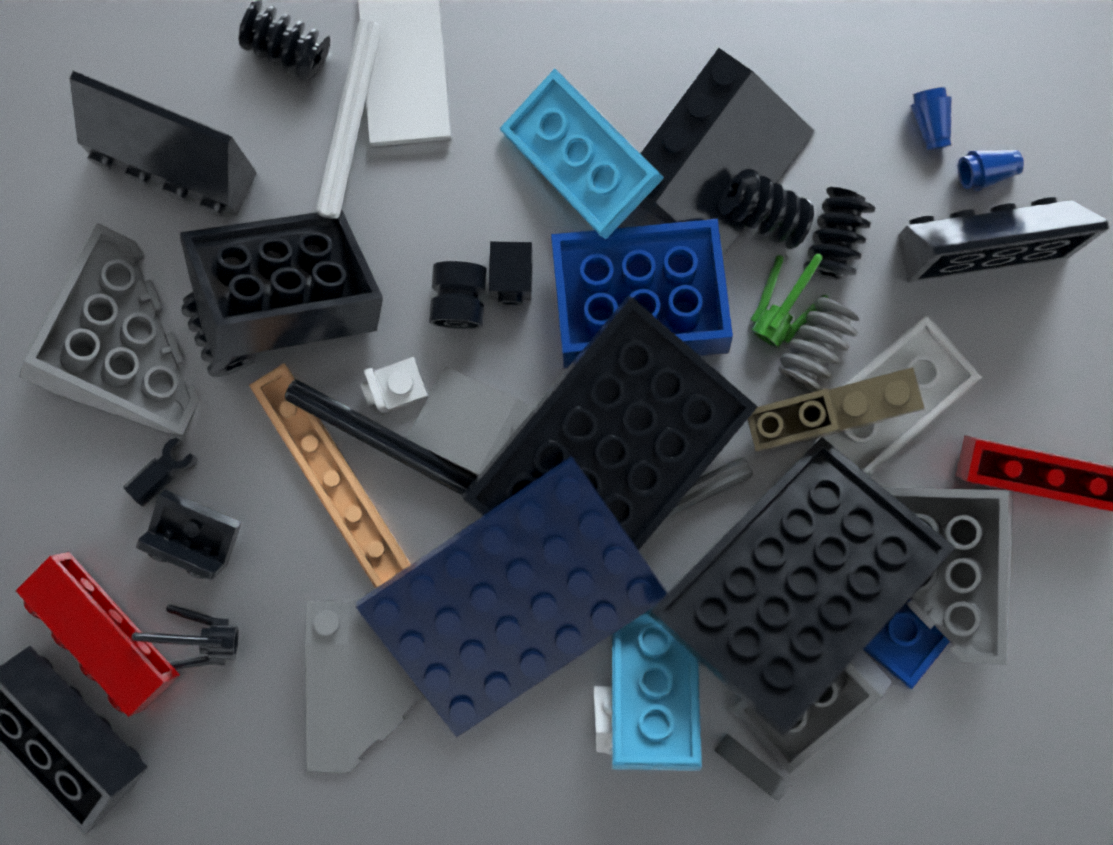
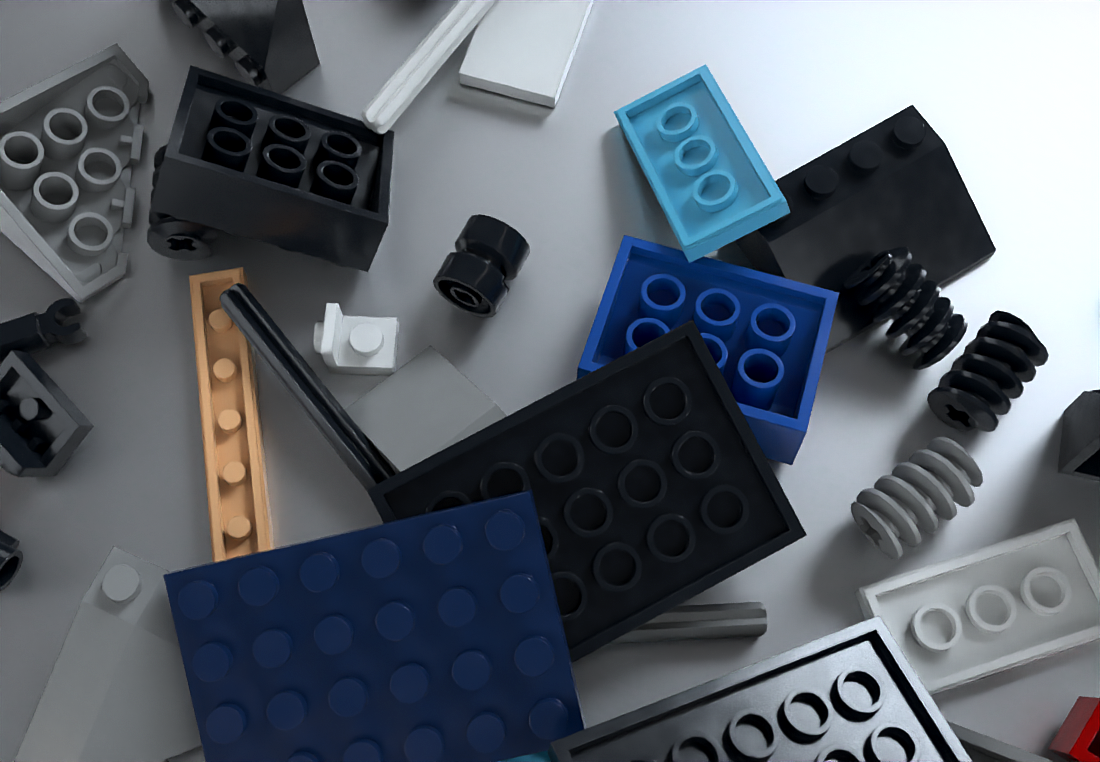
camera: 20 degrees right, 15 degrees down
black brick [489,241,533,306] -> none
dark tan slope [747,367,925,452] -> none
bright green plant [750,254,828,348] -> none

